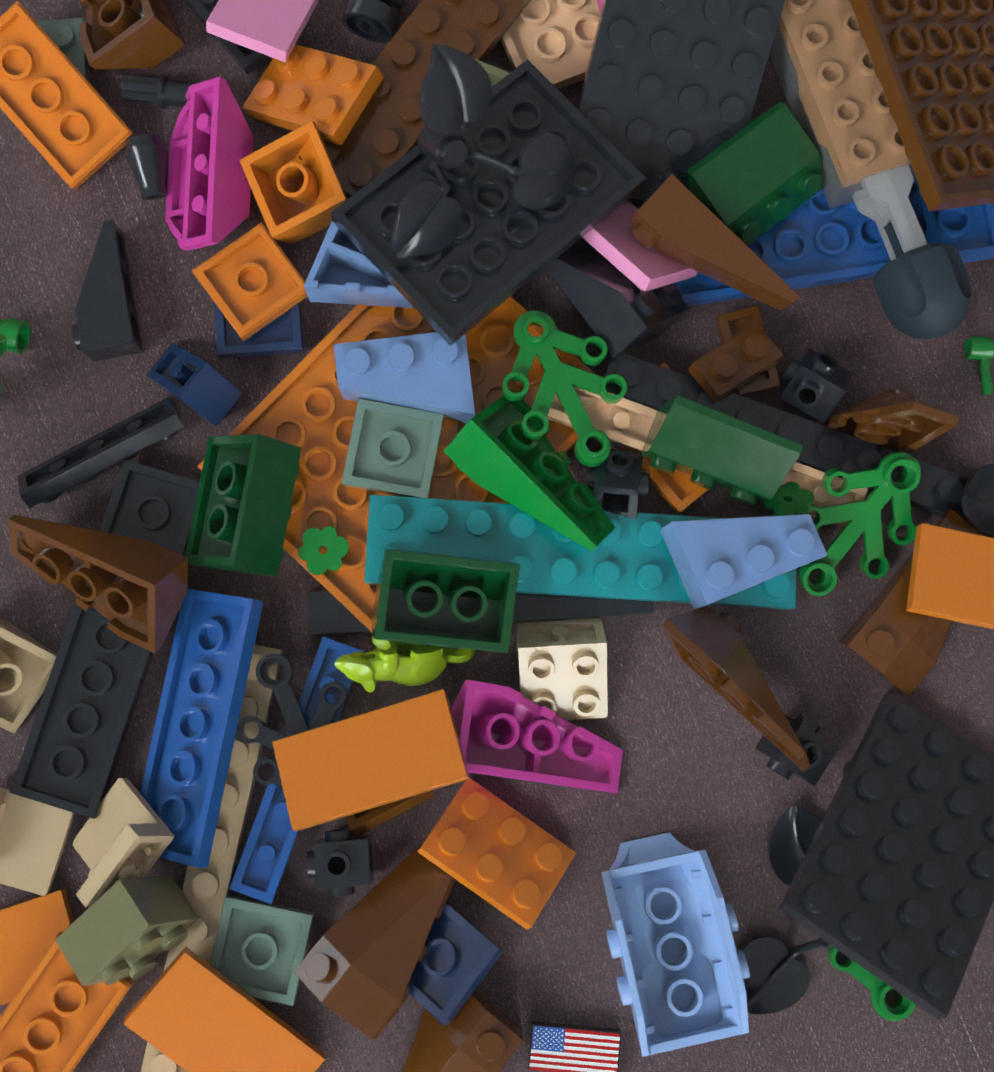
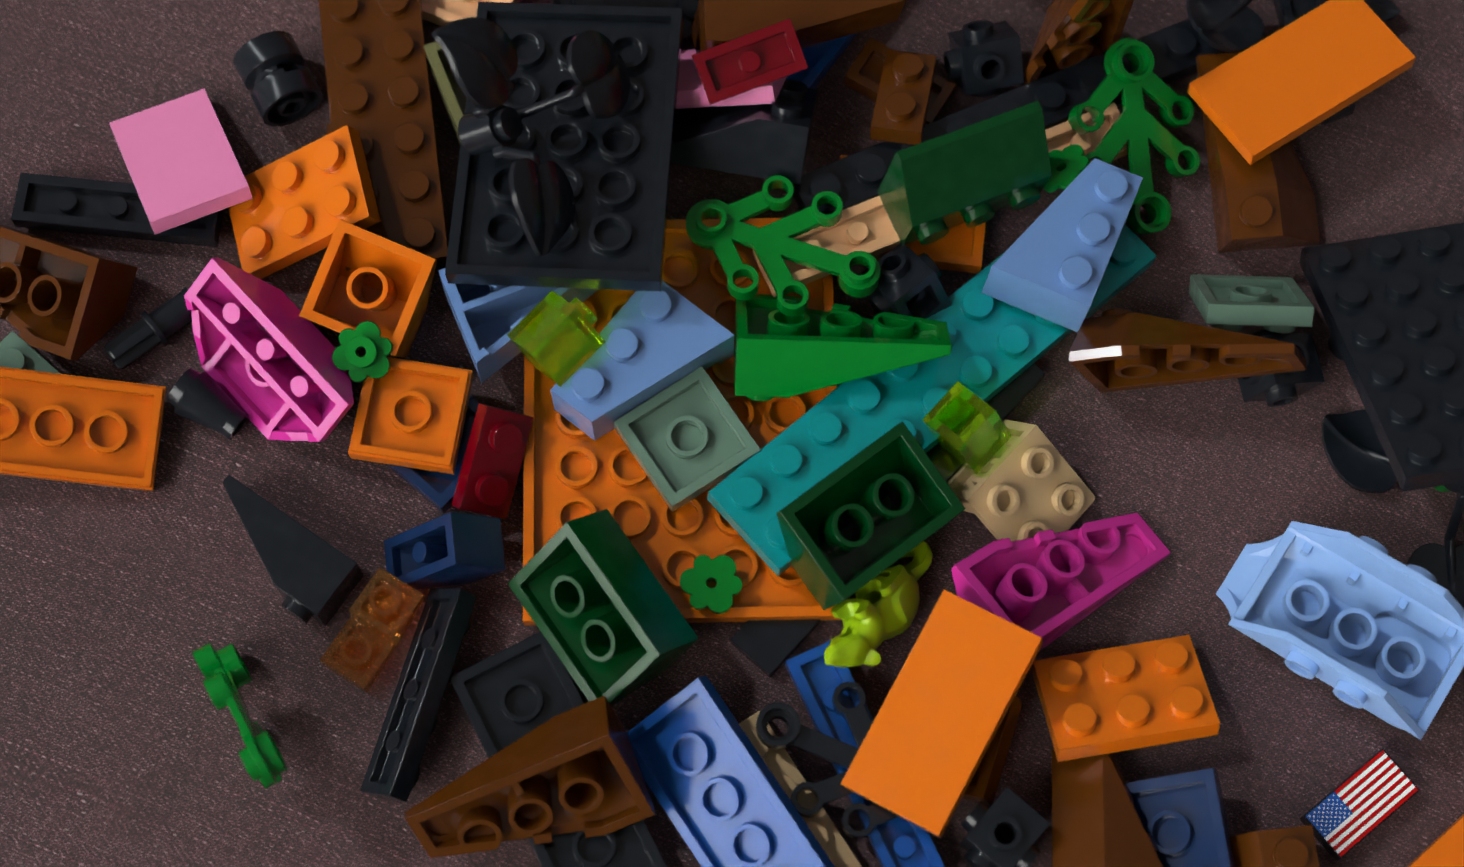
camera: 40 degrees left, 10 degrees down
none -> clear orange slope [320,567,425,693]
none -> green plant [332,321,393,382]
none -> dark red plate [451,403,534,519]
none -> clear neon green brick [507,291,605,387]
none -> dark red plate [692,18,808,105]
none -> clear neon green brick [922,381,1012,474]
none -> sand green plate [1189,274,1314,333]

